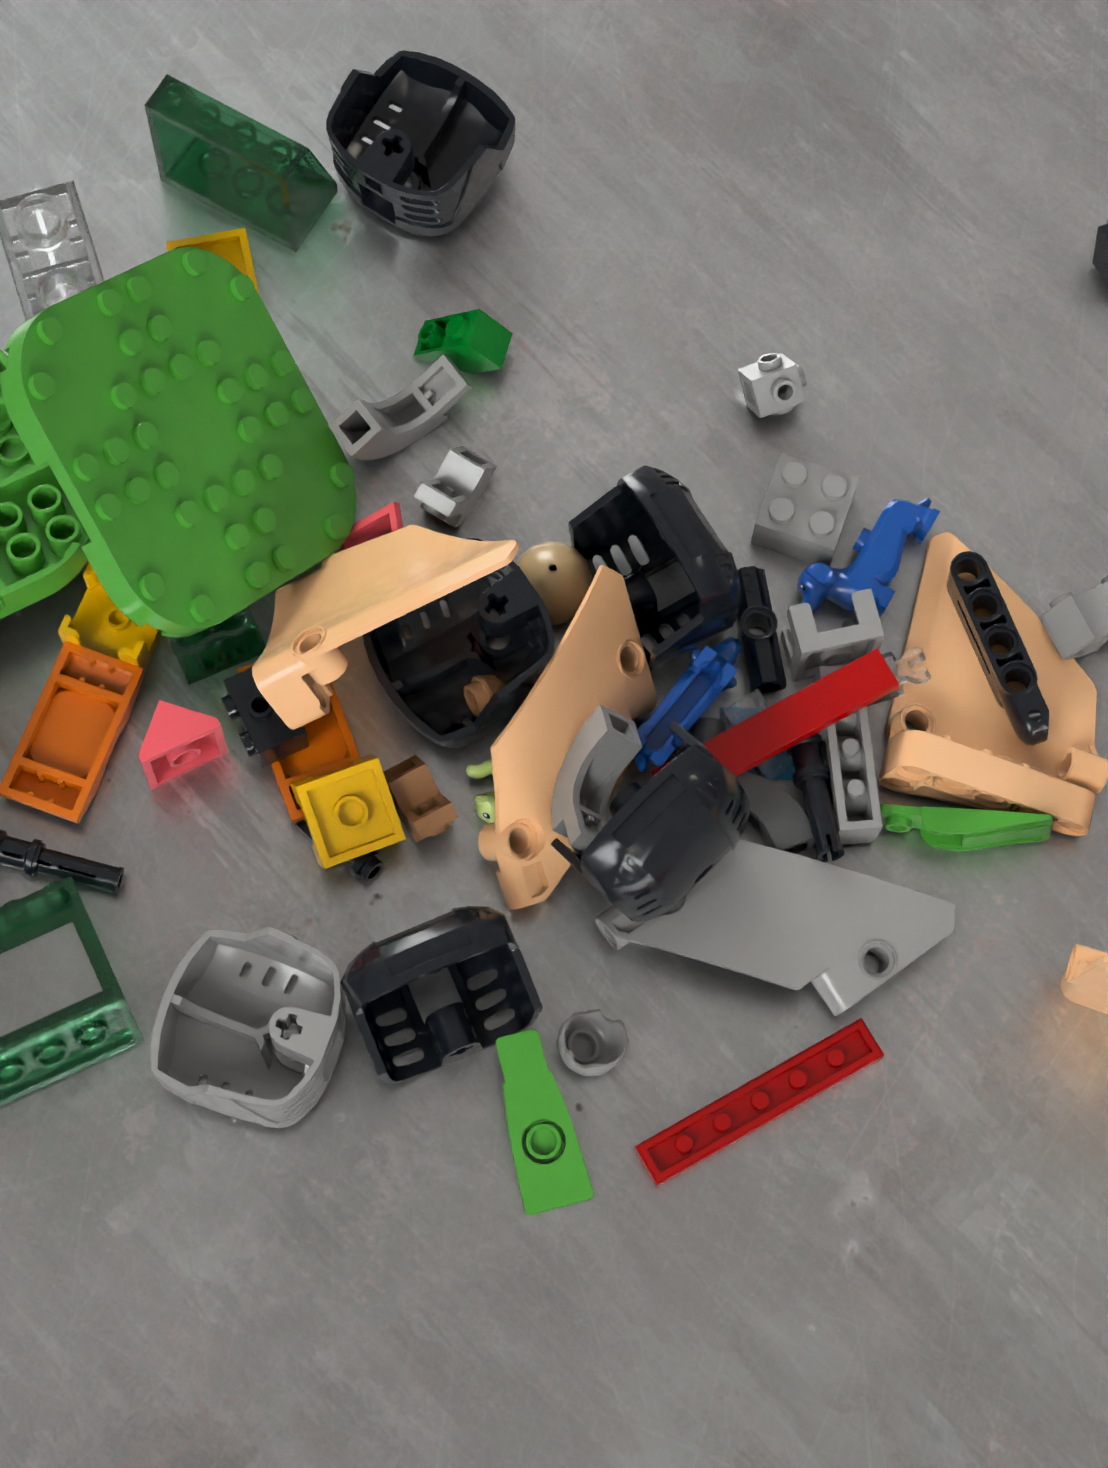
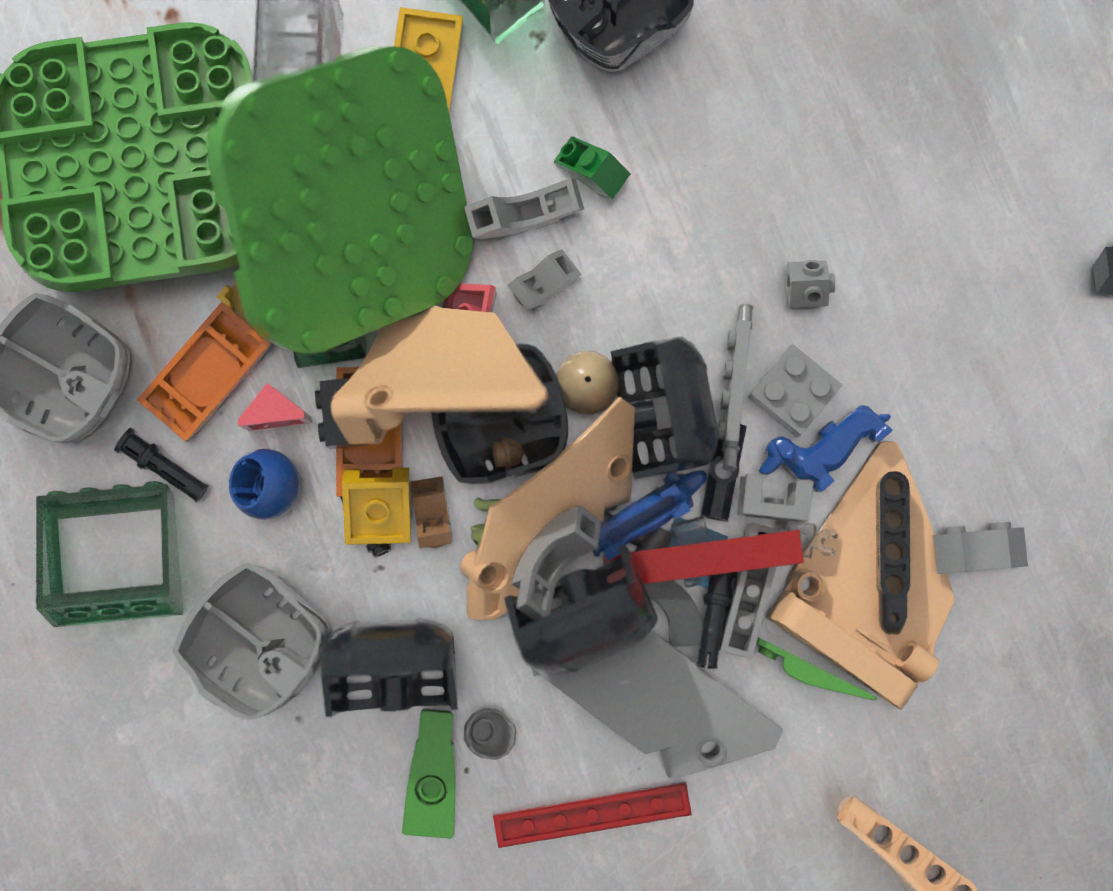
camera: 20 degrees right, 15 degrees up
none -> blue wheel [229,449,300,520]
none -> light grey plate [718,304,753,471]

